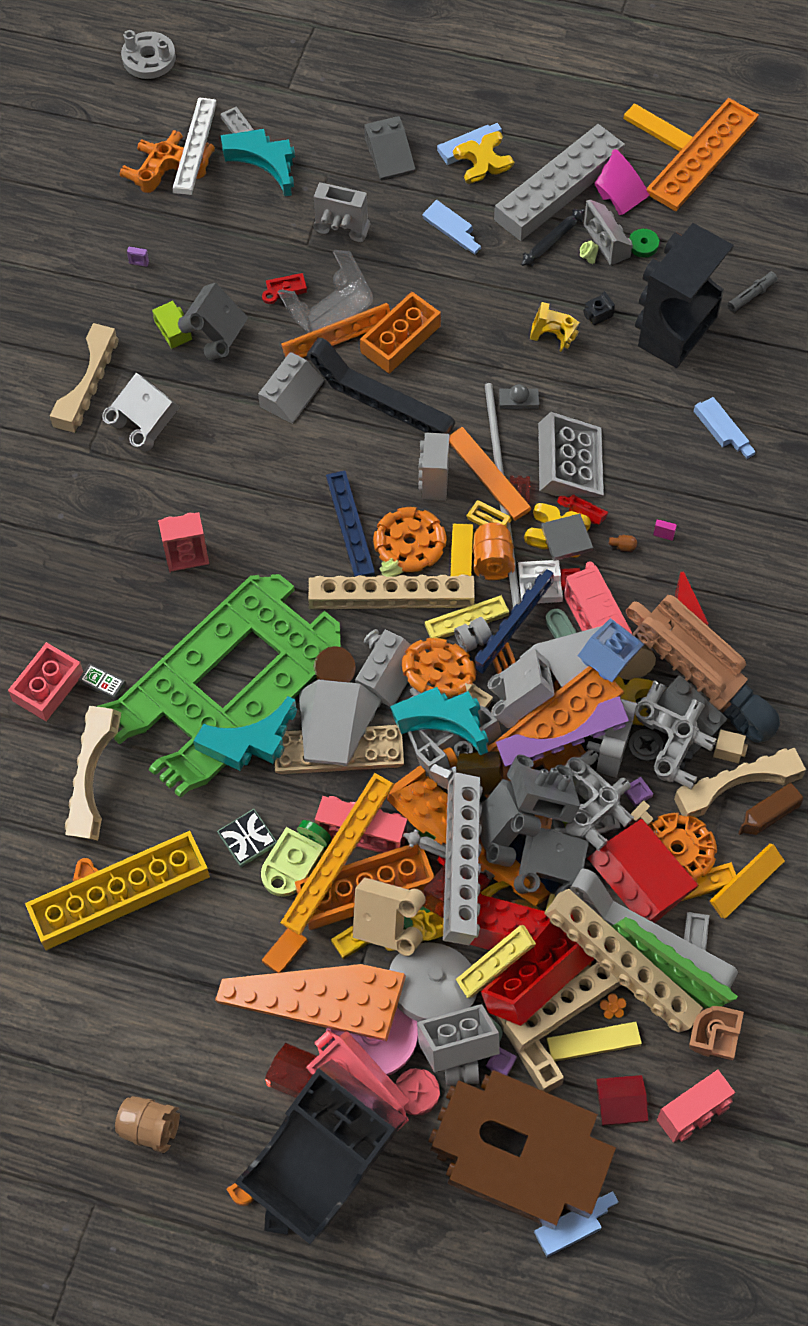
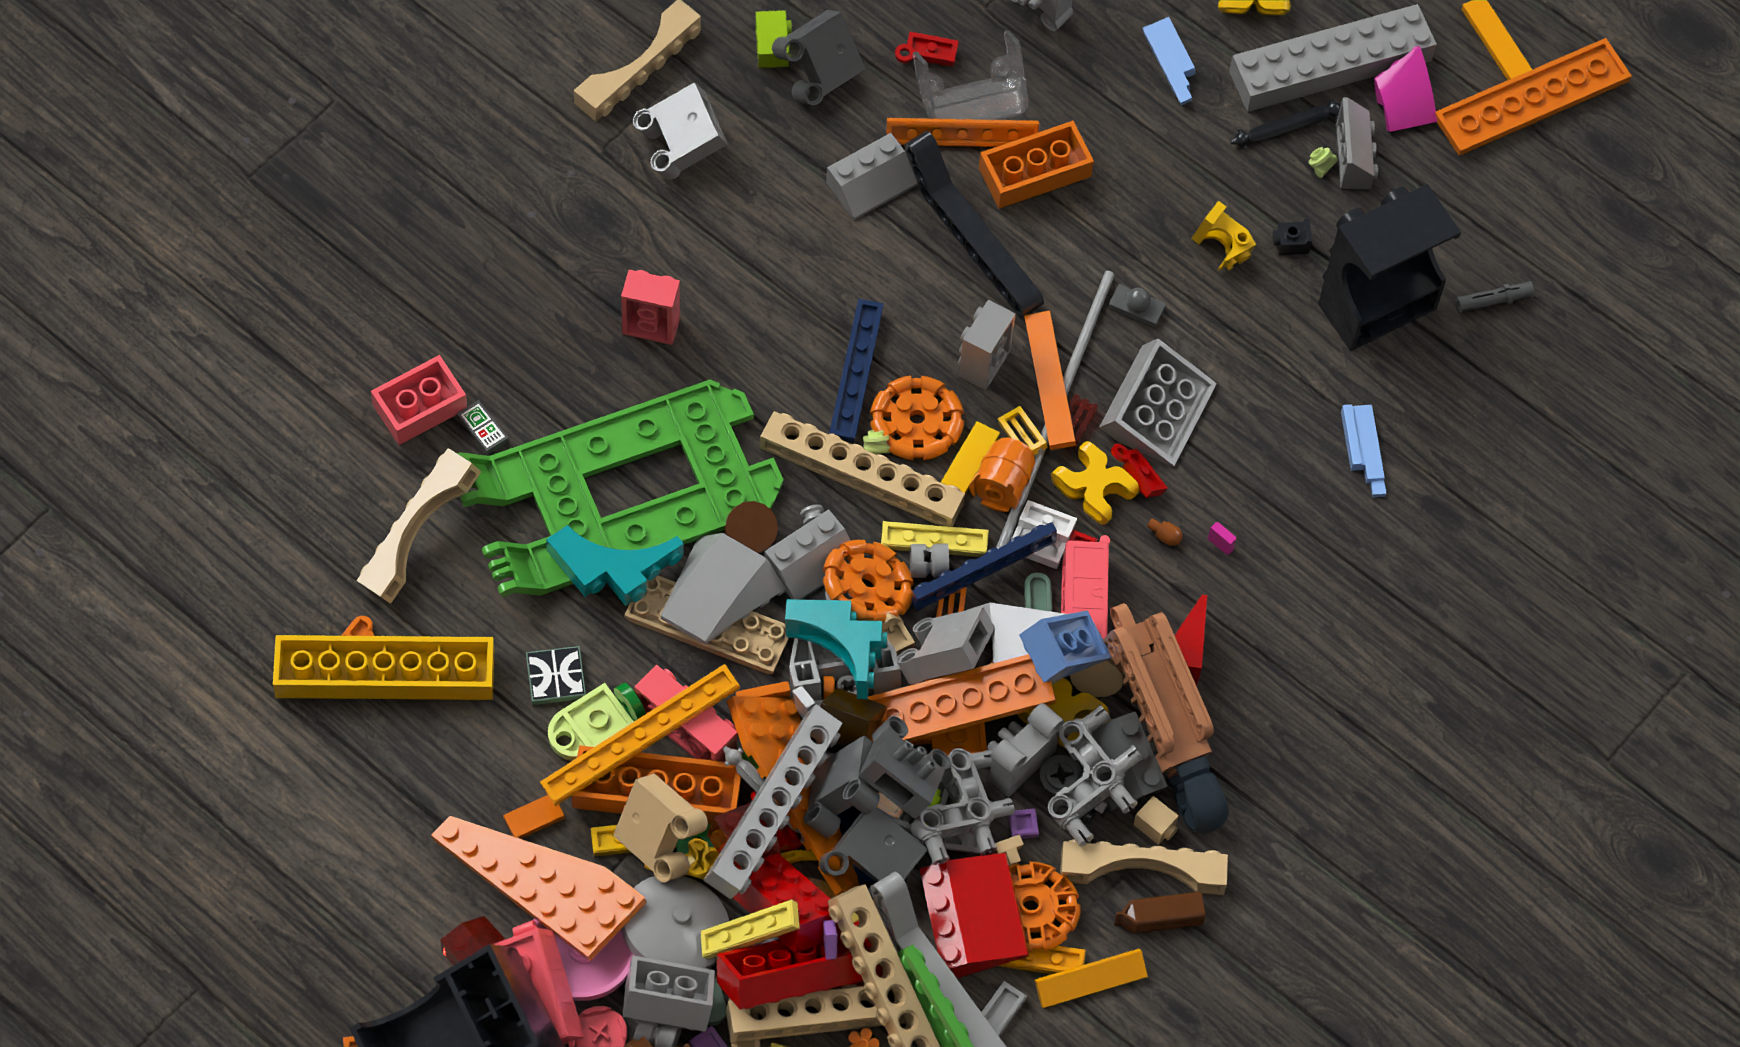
camera: 20 degrees right, 0 degrees up
medium nougat piece [115,1096,180,1153] -> none
medium lavender arch [496,696,629,767] -> none
dark grey tile [541,514,593,561] -> none
green piece [629,229,659,257] -> none
none -> medium lavender tile [823,920,837,959]

